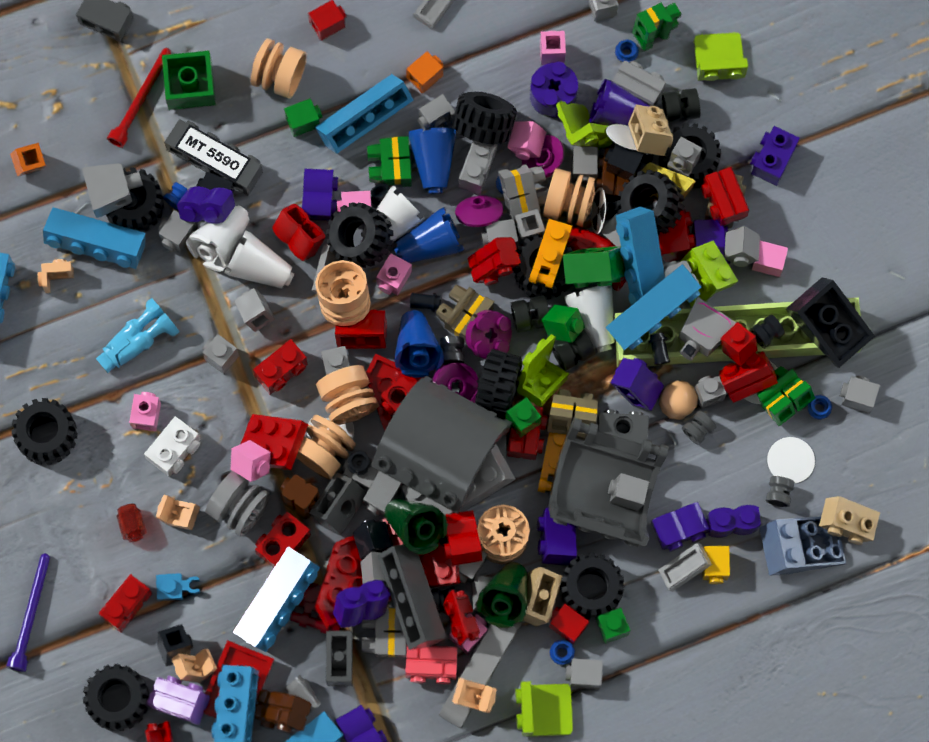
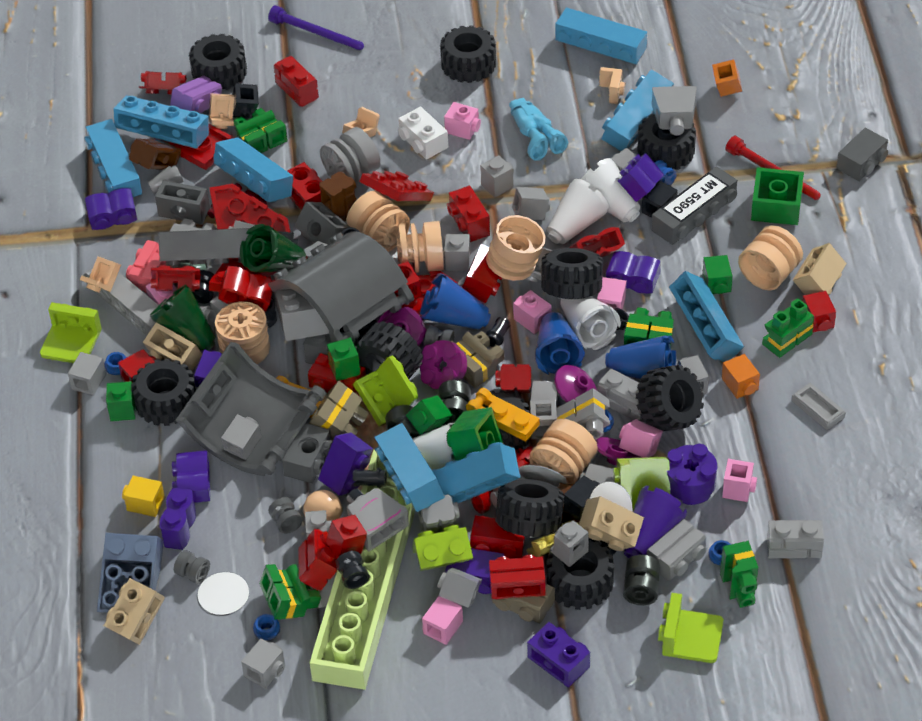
camera: 110 degrees right, 25 degrees down
clear red brick [116,504,147,543] -> none
dark azure plate [156,573,200,601] -> none
bright pink brick [231,440,271,482] -> none
dark purple brick [333,580,390,628] -> none
light grey tile [658,543,712,592] -> none
black slope [786,277,875,368] -> none
none -> green hips [234,108,288,153]
none -> green hips [762,298,814,358]
none -> tan brick [793,243,847,295]

